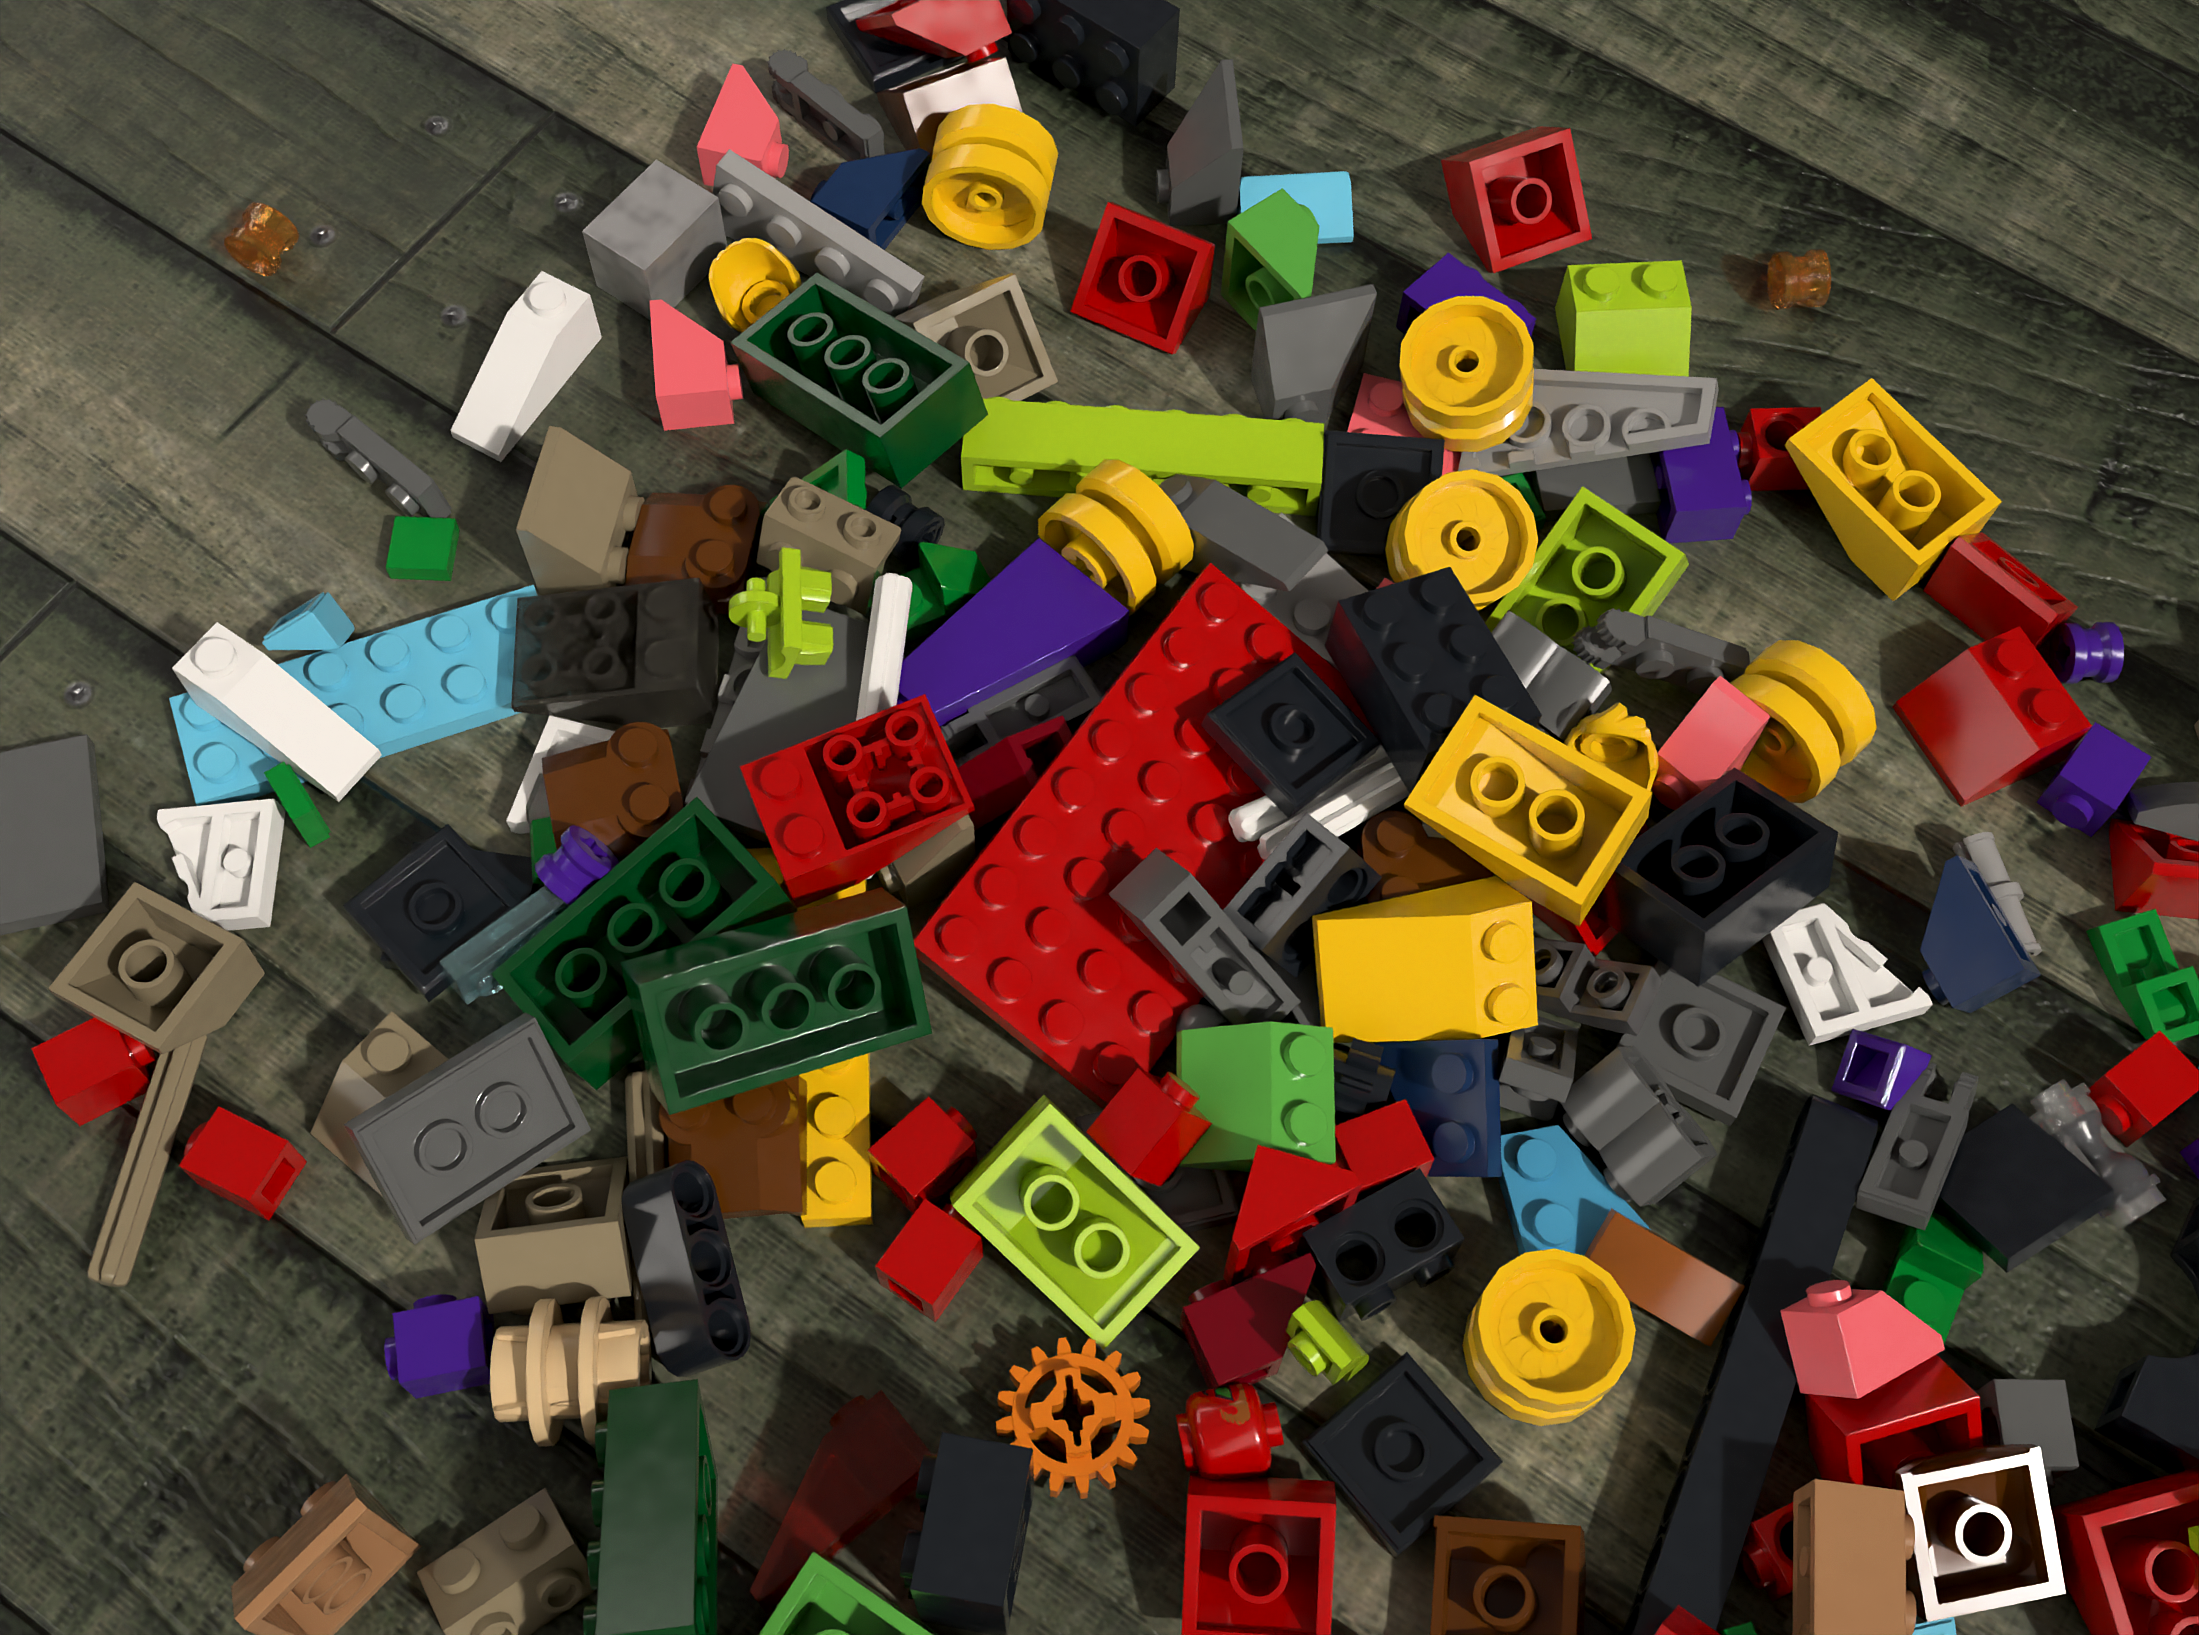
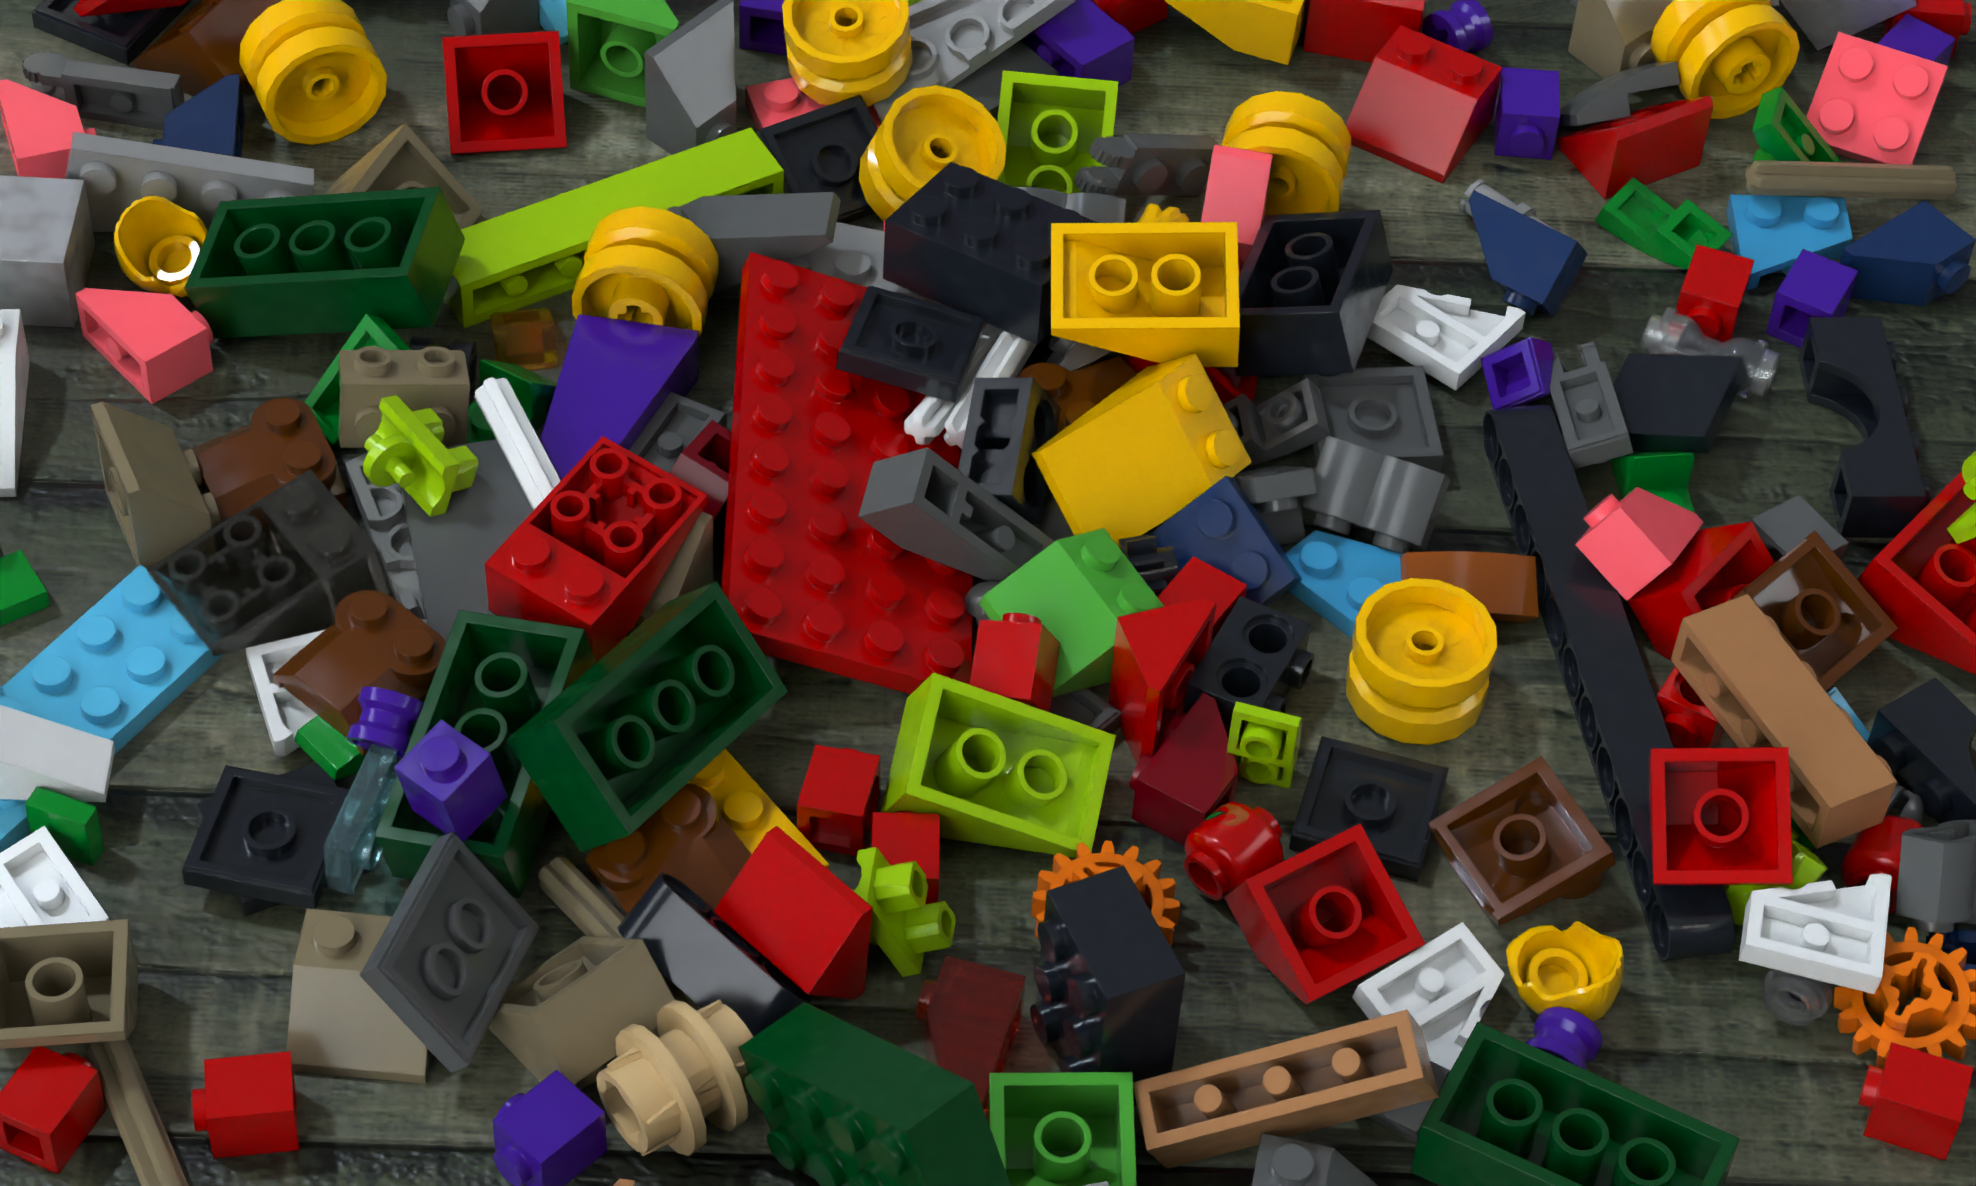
camera: 35 degrees left, 15 degrees down
none -> dark purple brick [394,720,508,843]
none -> clear orange slope [490,308,558,370]
none -> red slope [713,826,873,1000]
none -> lime hips [852,847,956,977]

